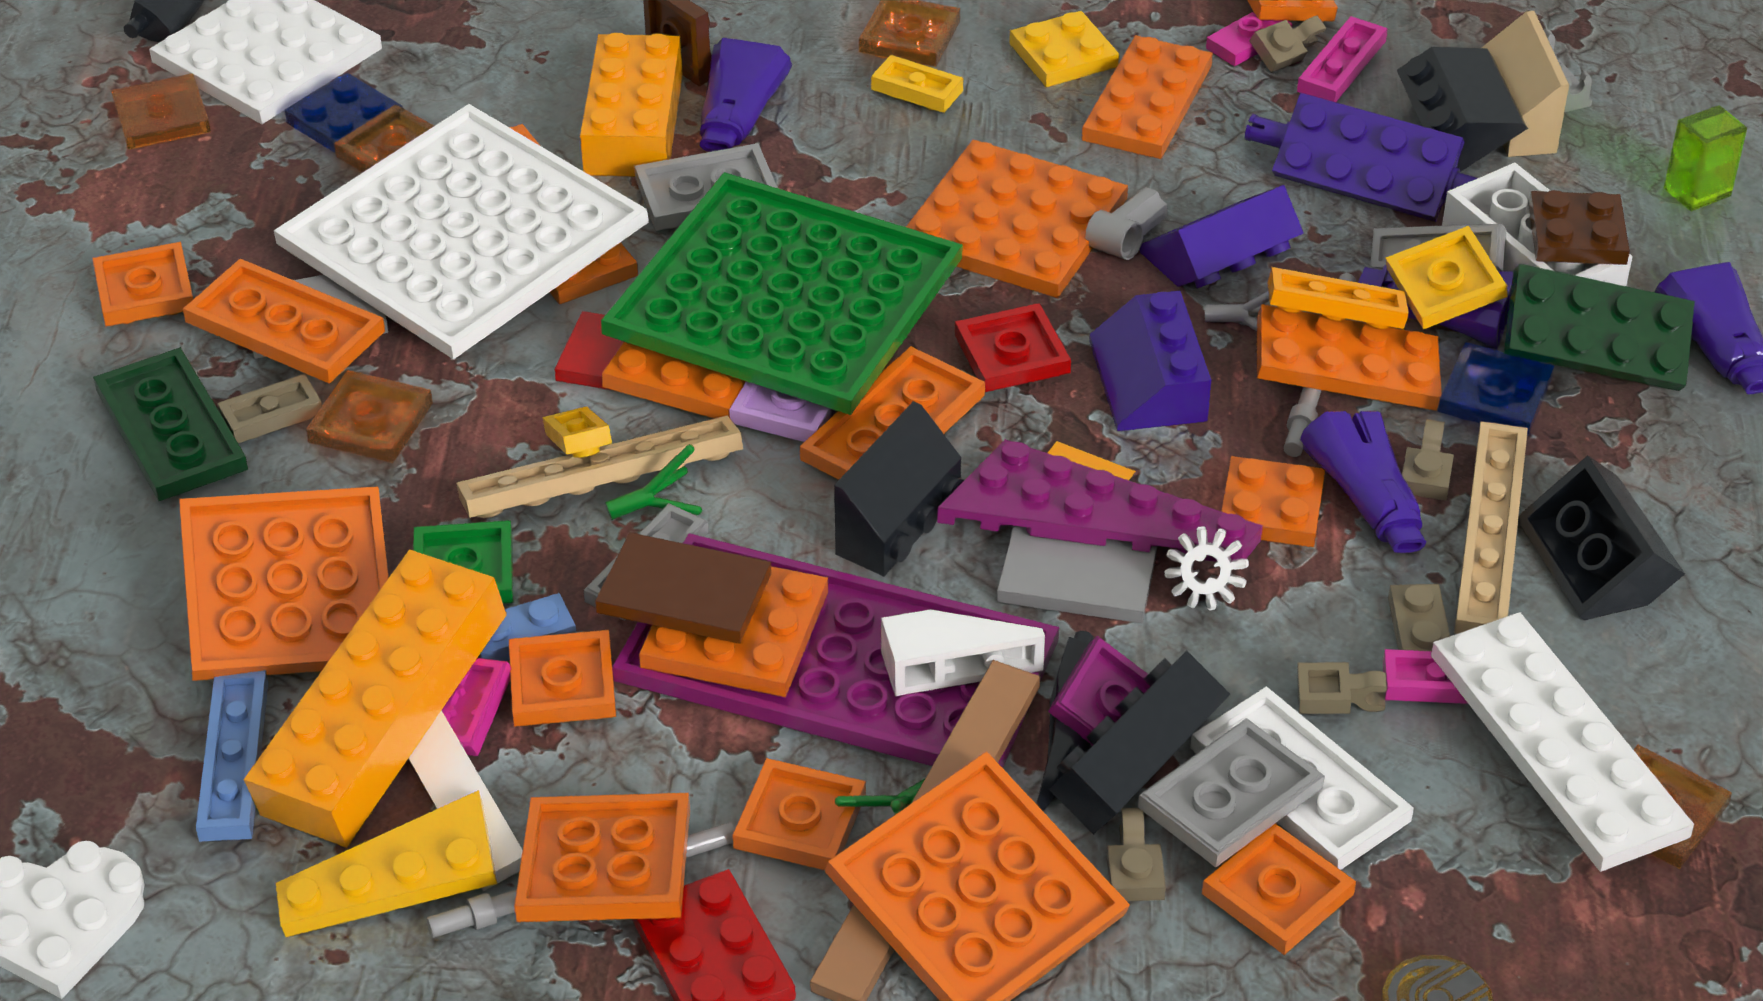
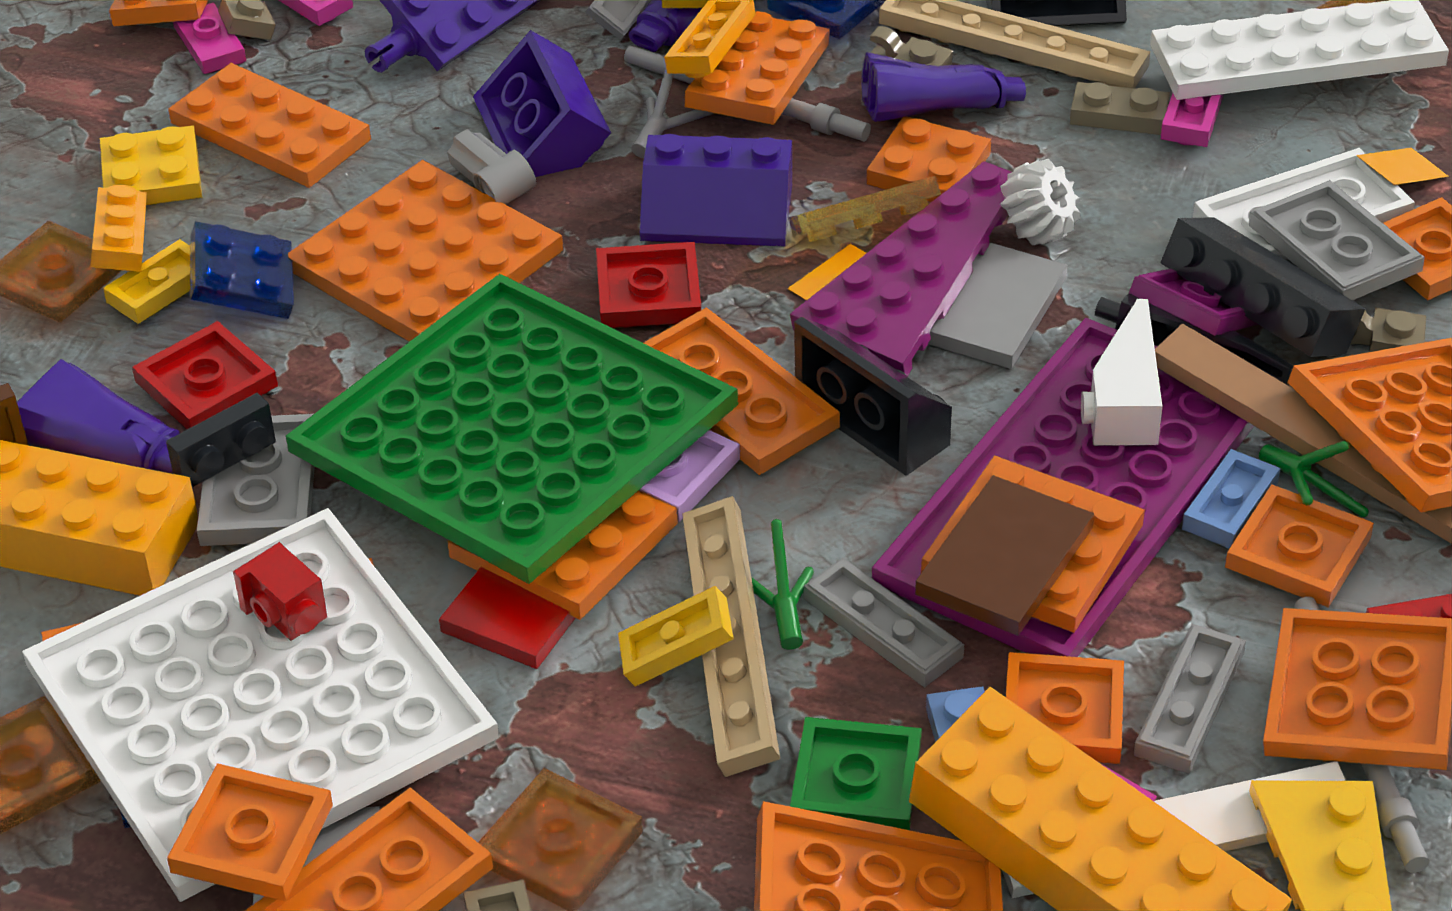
camera: 75 degrees left, 0 degrees up
dark tan plate [1297,662,1387,714] -> none
none -> light orange plate [90,185,147,272]
none -> red plate [132,321,278,429]
none -> black plate [166,393,276,487]
none -> orange plate [167,763,333,901]
none -> clear blue plate [190,221,294,319]
none -> red brick [233,542,327,641]
none -> clear yellow plate [788,176,941,242]
none -> light grey tile [1134,623,1246,774]
none -> medium blue plate [1182,449,1280,548]
none -> light orange sticker [1356,148,1449,185]

